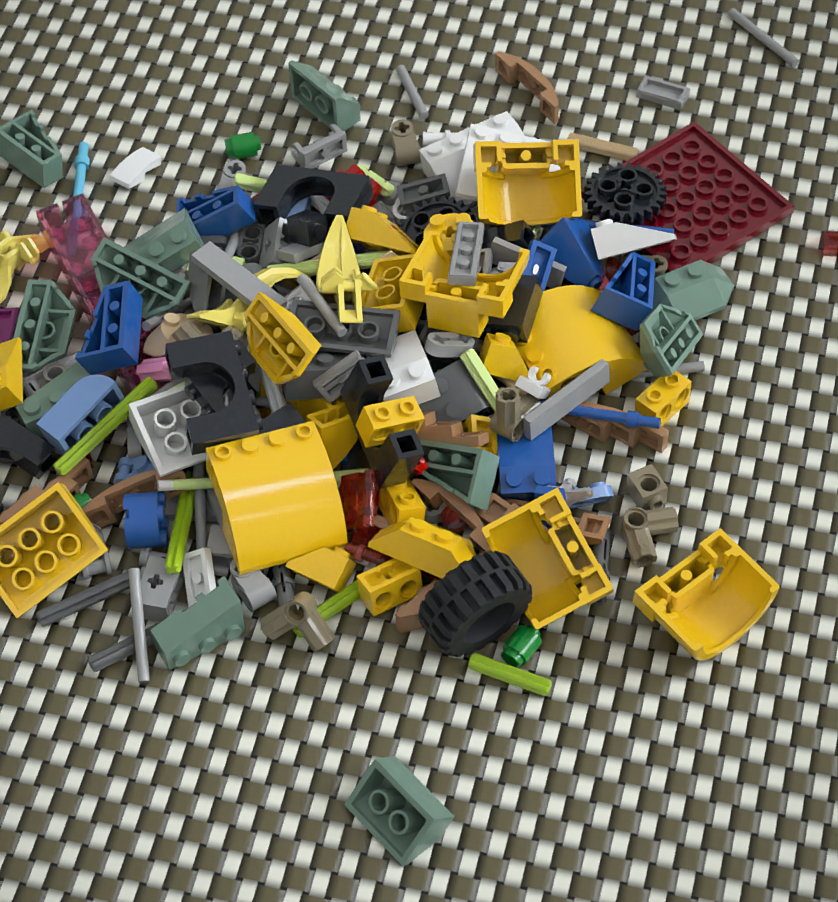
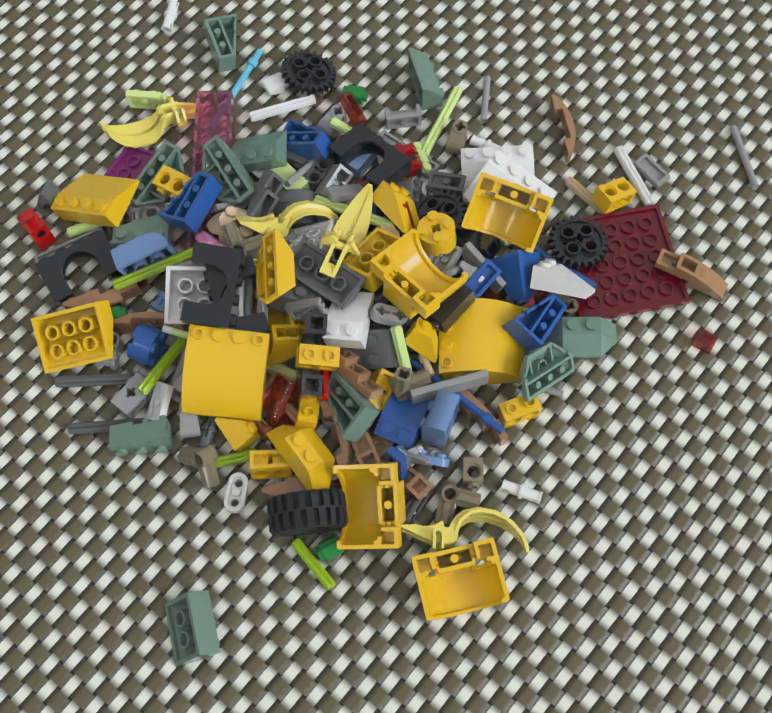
camera: 25 degrees right, 15 degrees up
light grey bar [128,568,150,683] -> none
light grey tile [191,241,287,308] -> none
black brick [286,210,328,247] -> none
light grey bar [297,274,347,337] -> none
light grey tile [448,222,484,286] -> none
white tile [515,366,551,399] -> none
none -> yellow brick [152,165,191,199]
none -> white plate [224,472,249,513]
none -> white axle [249,94,316,122]
none -> black gear [280,49,337,96]
none -> clear red tile [338,91,367,127]
none -> light yellow piece [401,507,529,553]
none -> medium blue brick [419,391,460,450]
none -> yellowish green axle [422,86,462,157]
none -> white pin [500,479,543,504]
none -> yellow brick [591,177,637,214]
none -> white axle [614,145,654,206]
none -> medium nougat slope [654,248,728,301]

